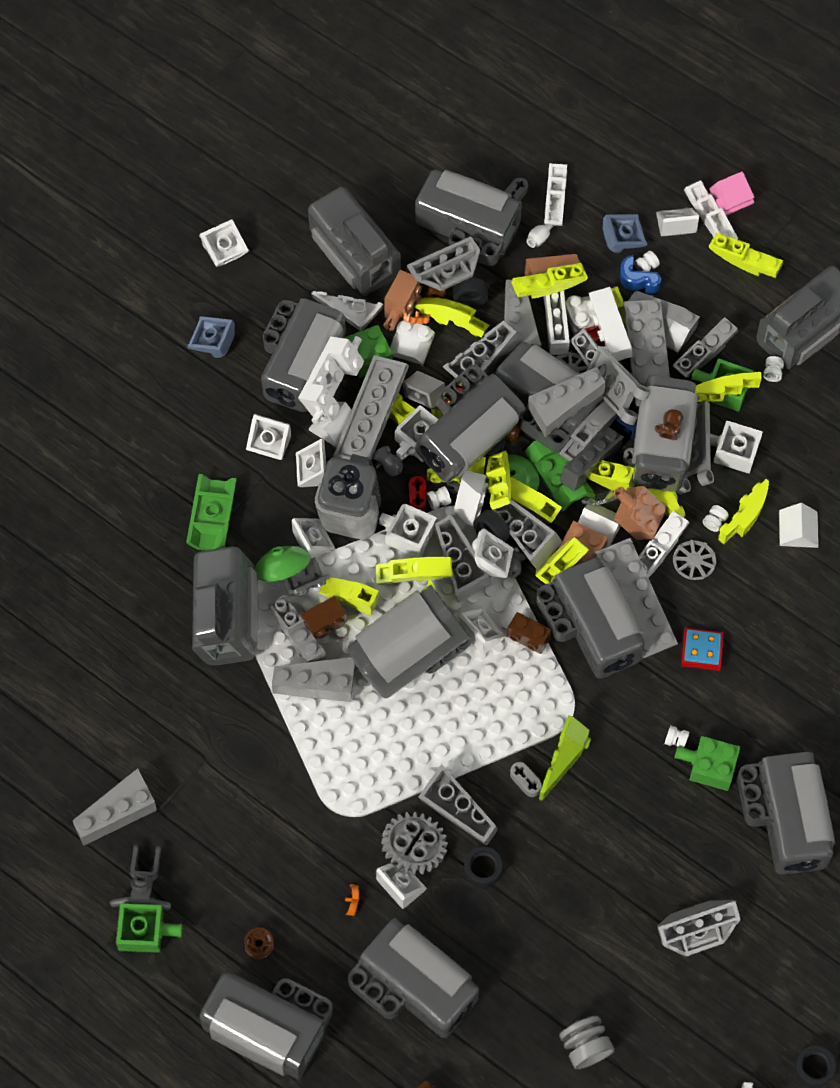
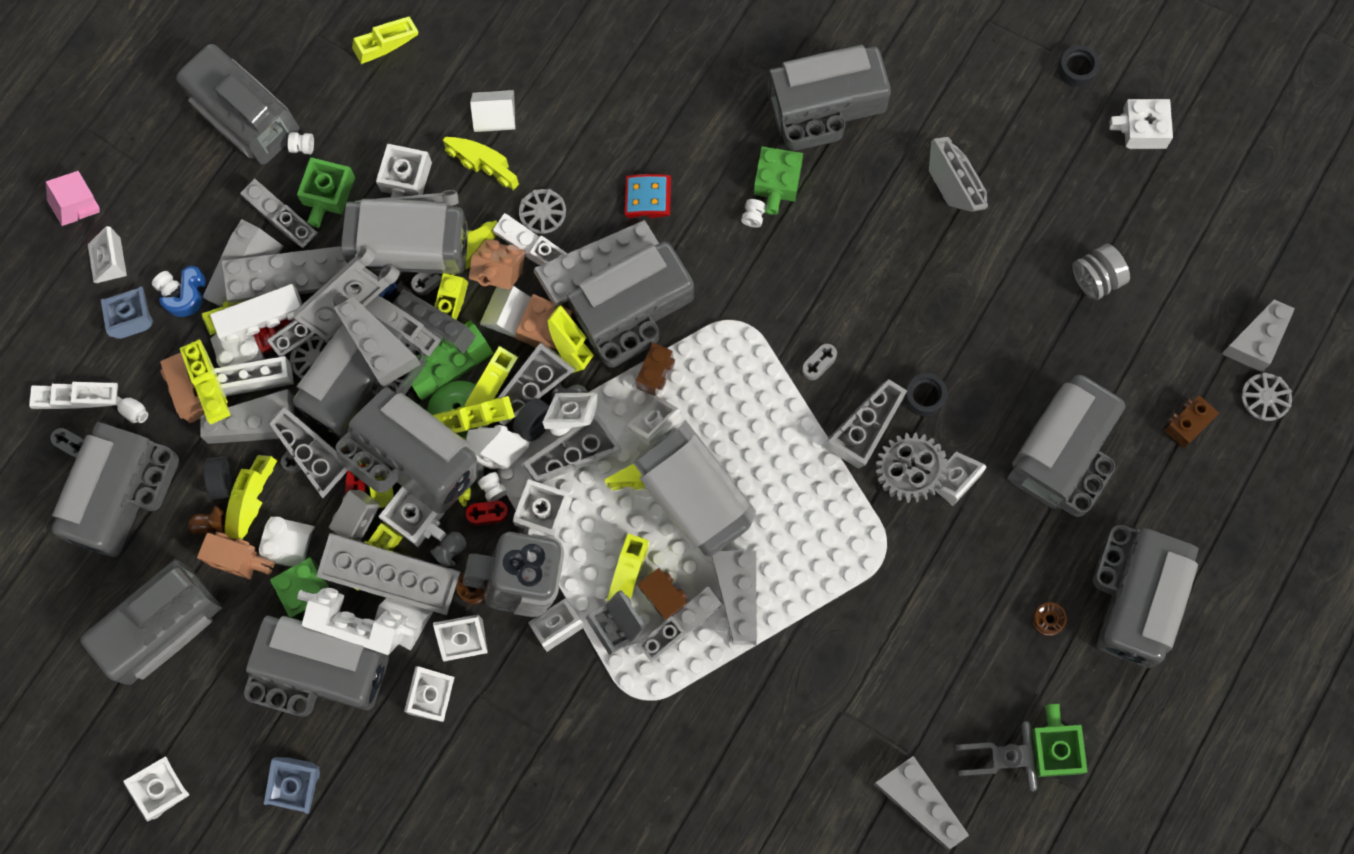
camera: 90 degrees left, 10 degrees up
bright green piece [186,474,236,551] -> none
dark grey piece [192,546,258,665] -> none
bright green dish [254,546,311,582] -> none
white wing [312,291,383,331] -> none
orange piece [345,884,359,916] -> none
neon yellow slope [376,557,452,585] -> none
orange piece [403,311,430,324] -> none
light grey wedge [407,236,480,291] -> none
lime wedge [539,715,591,801] -> none
clear piece [582,491,618,506] -> none
reddish brown animal [655,409,683,440] -> none
white slope [684,181,738,239] -> none
neon yellow slope [695,372,762,402] -> none
white wheel [703,505,729,532] -> none
neon yellow slope [709,232,783,278] -> none

